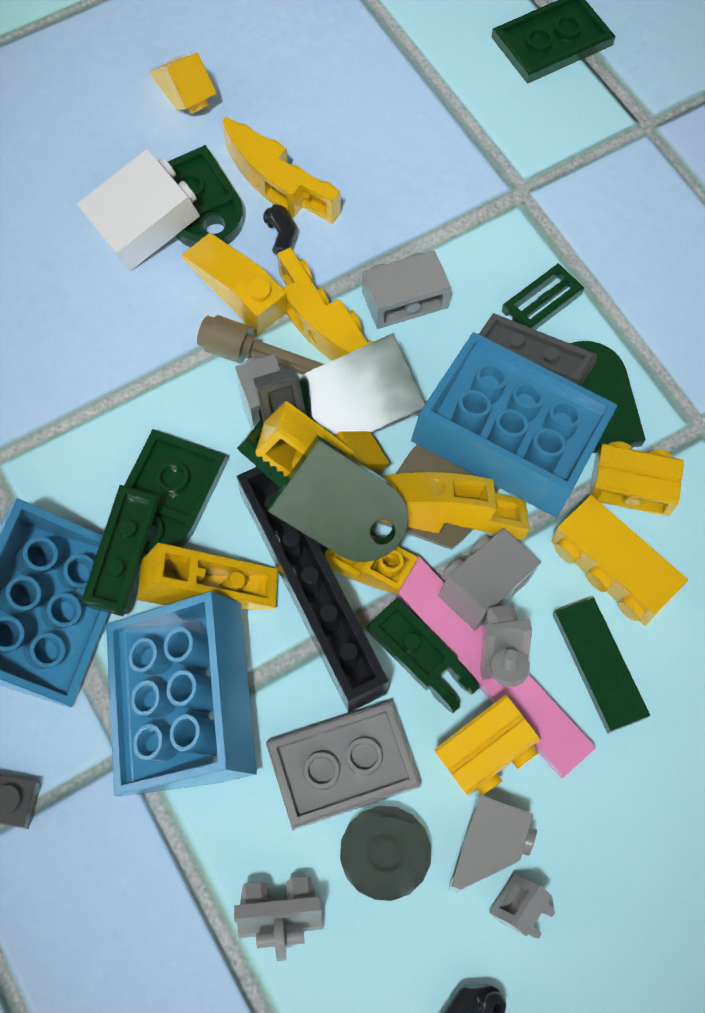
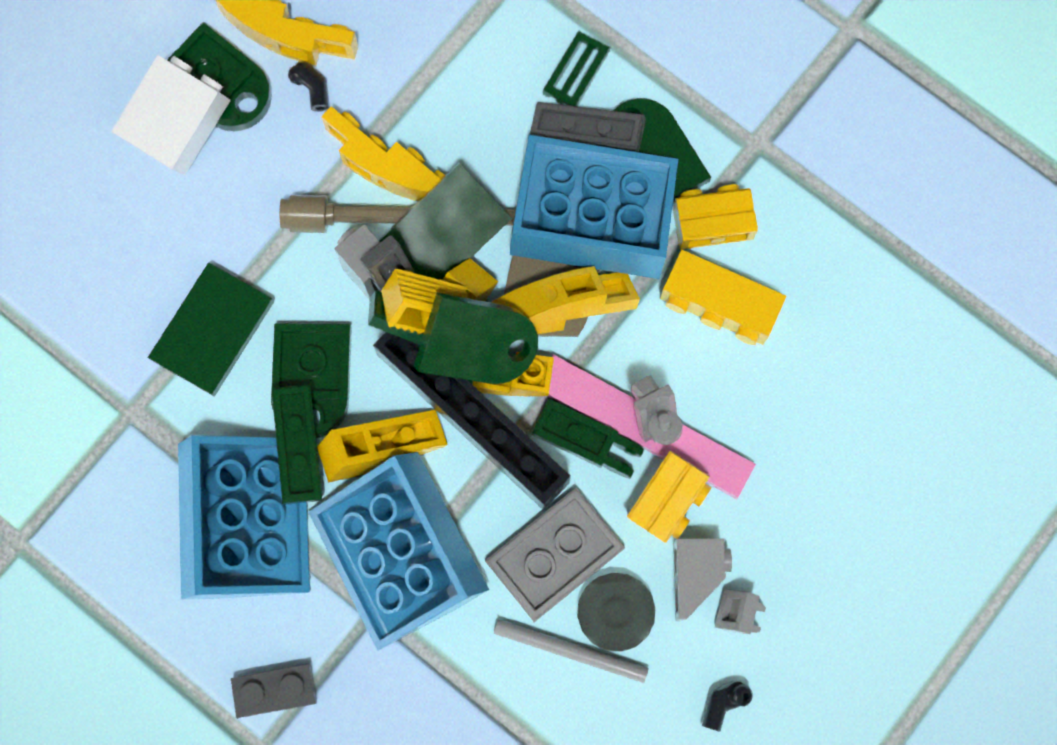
camera: 20 degrees left, 10 degrees up
yellow slope [181,233,287,336] -> none
light grey hips [234,876,323,961] -> none
light grey brick [362,250,451,329] -> none
light grey brick [438,528,542,631] -> none
dark green tile [553,597,651,734] -> none
none -> dark green tile [147,262,274,397]
none -> light grey bar [494,619,649,683]

